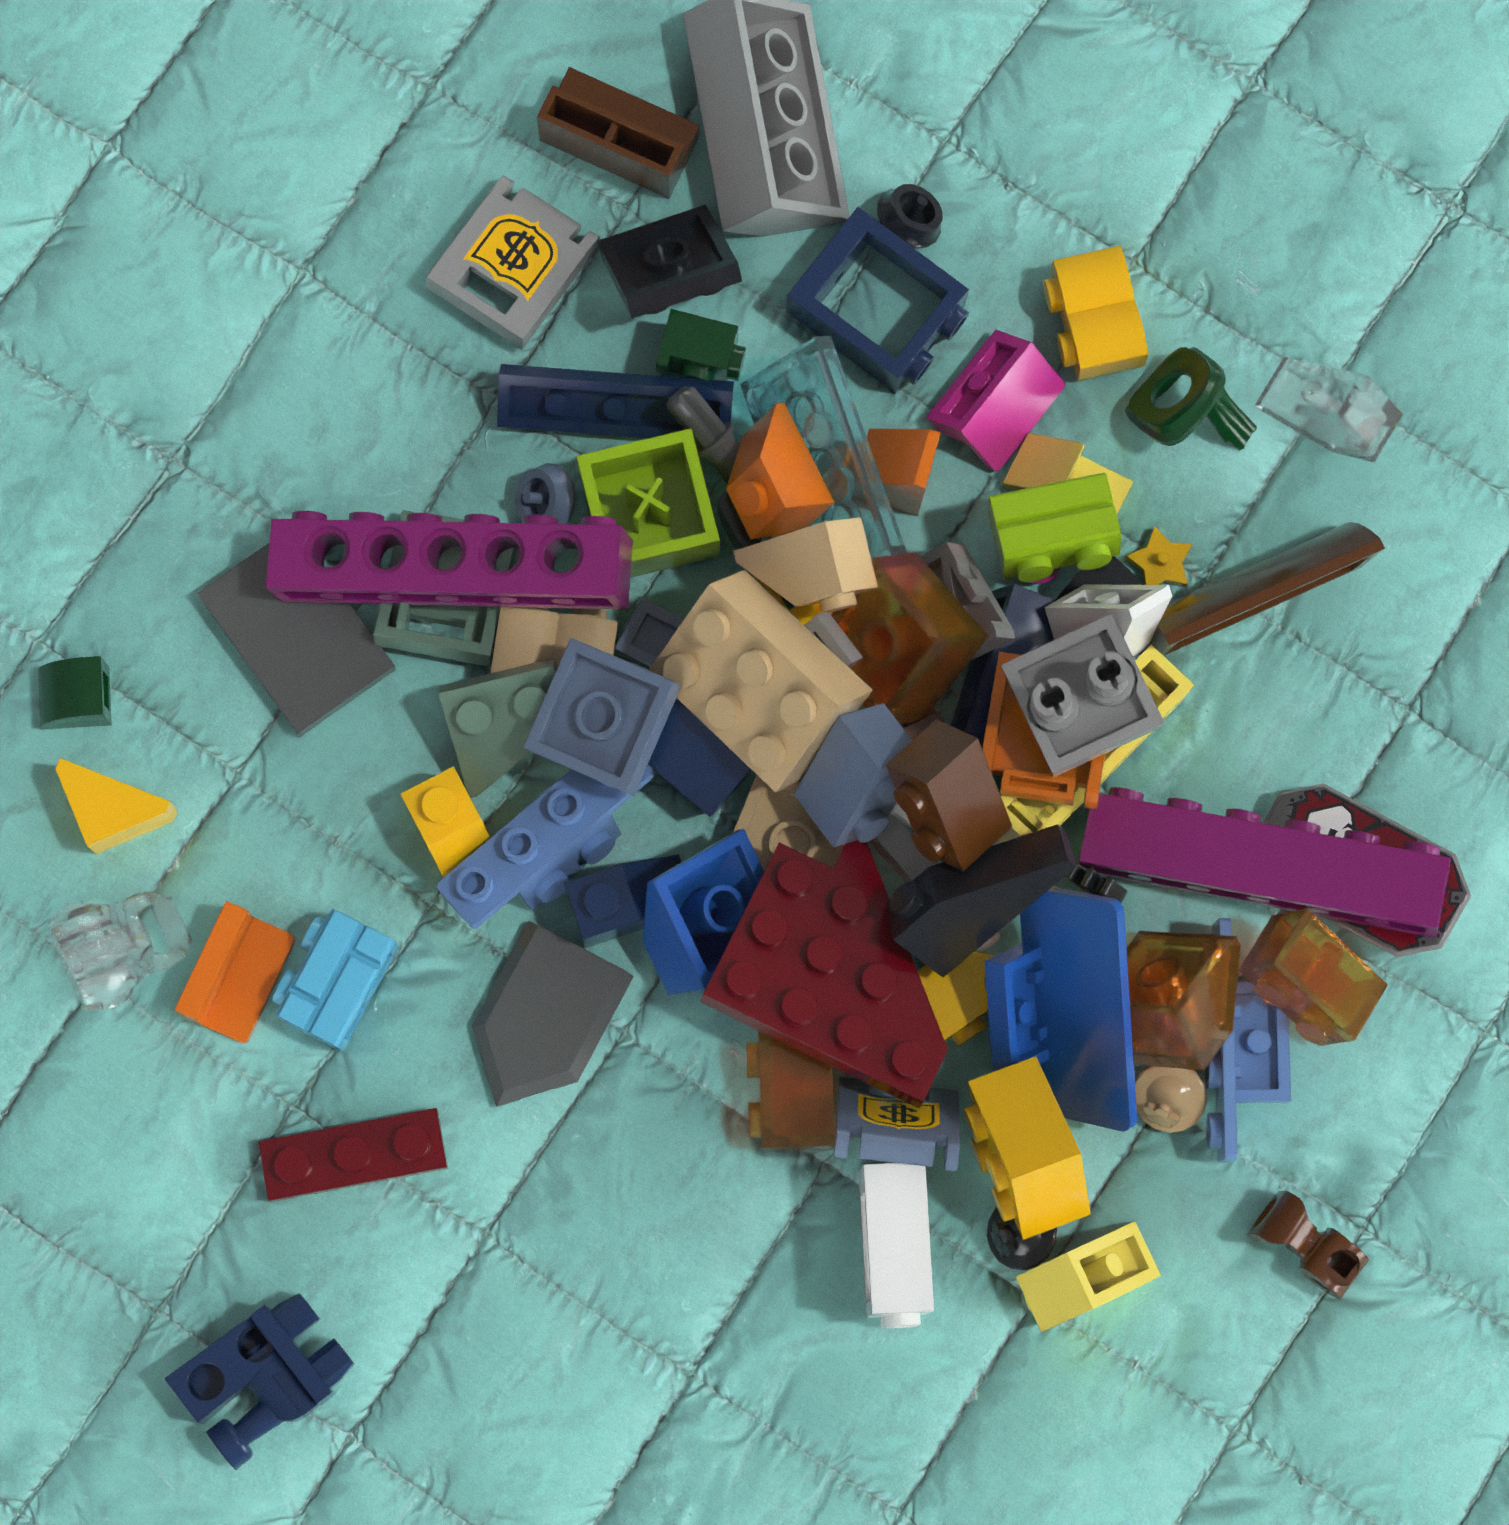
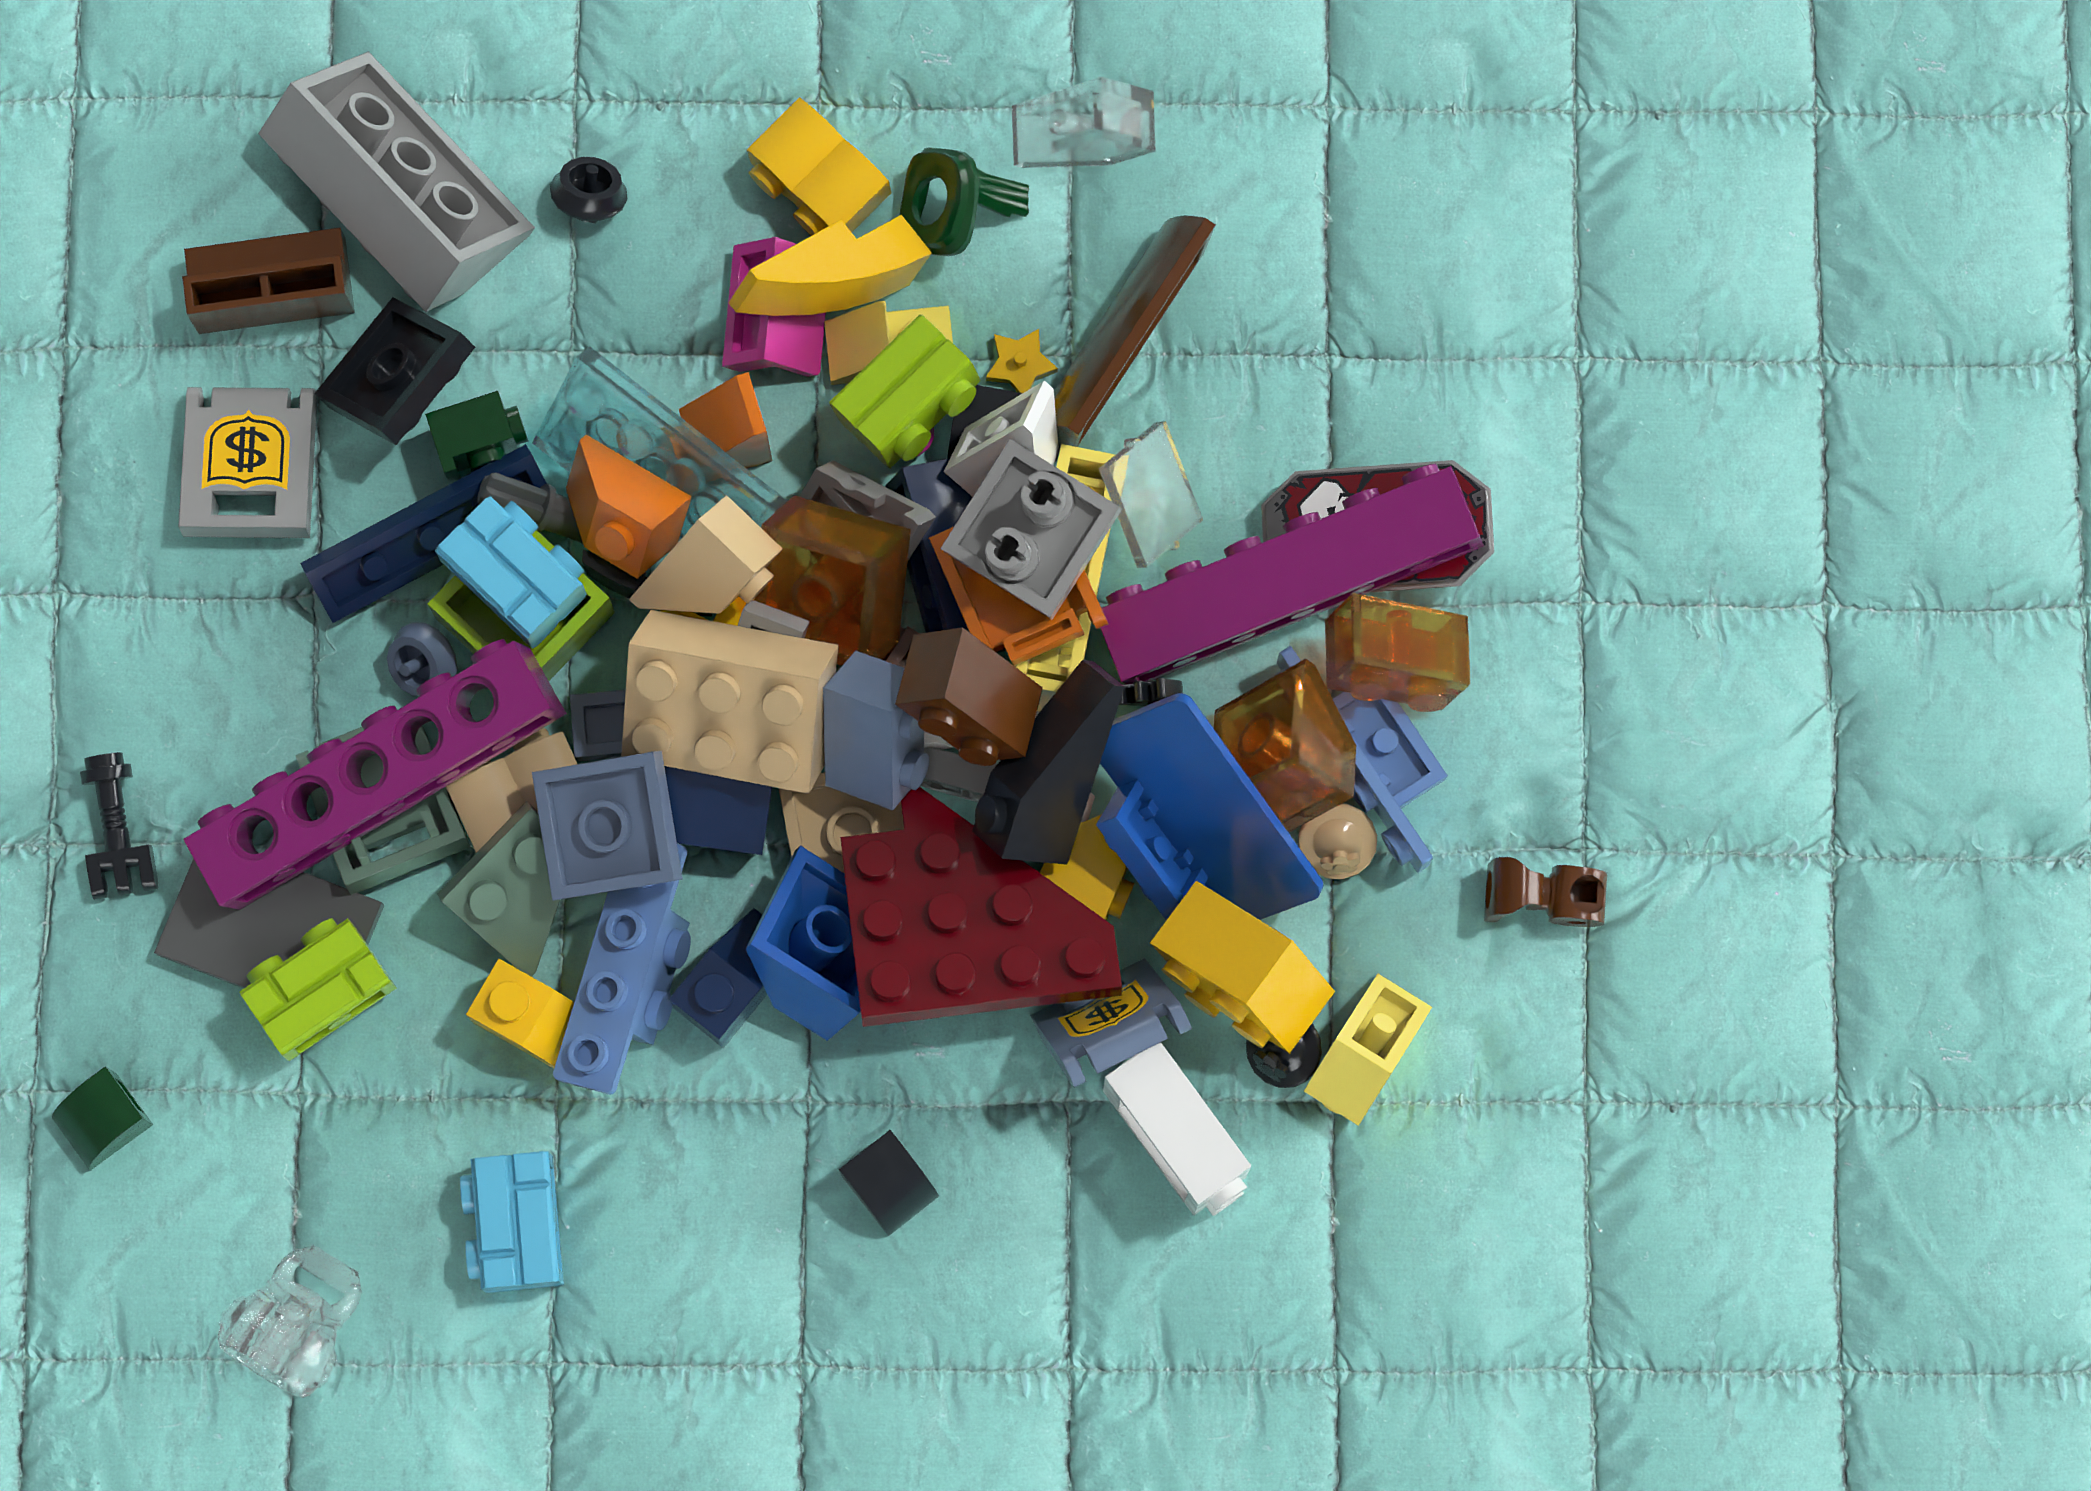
camera: 30 degrees left, 0 degrees up
yellow slope [55,758,178,854] -> none
orange panel [174,901,296,1044] -> none
dark red plate [258,1108,448,1202] -> none
dark grey tile [472,921,634,1107] -> none
clear orange brick [746,1030,835,1152] -> none
dark blue window [786,207,969,394] -> none
none -> black hinge [80,752,158,900]
none -> lime brick [239,918,397,1061]
none -> medium azure brick [435,496,587,649]
none -> yellow slope [728,215,932,316]
none -> black brick [839,1130,939,1236]
none -> clear piece [1099,421,1203,568]

